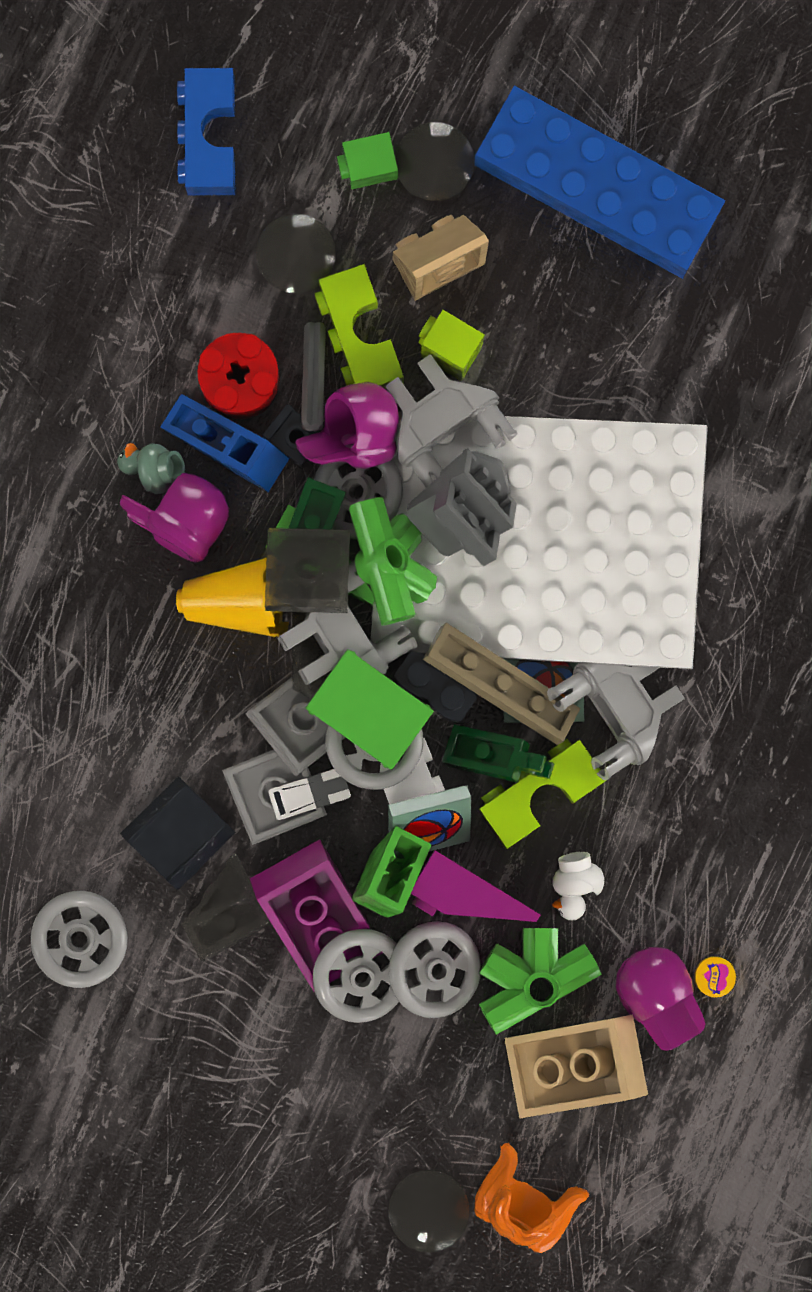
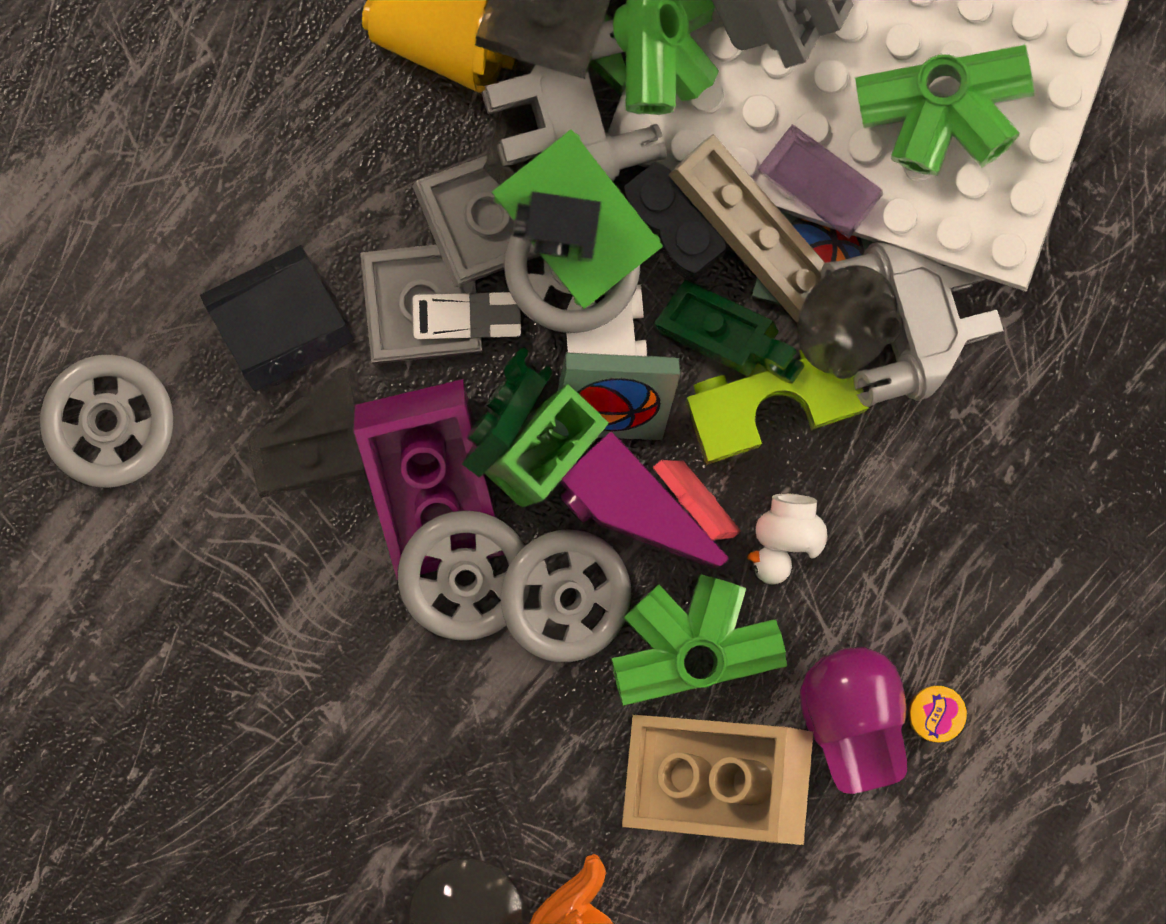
camera: 25 degrees right, 0 degrees up
none -> dark green plate [462,348,552,478]
none -> black brick [513,191,601,262]
none -> coral piece [653,460,741,540]
none -> clear purple tile [758,124,883,239]
none -> clear smoke dish [797,265,903,379]
none -> bright green piece [855,44,1034,176]

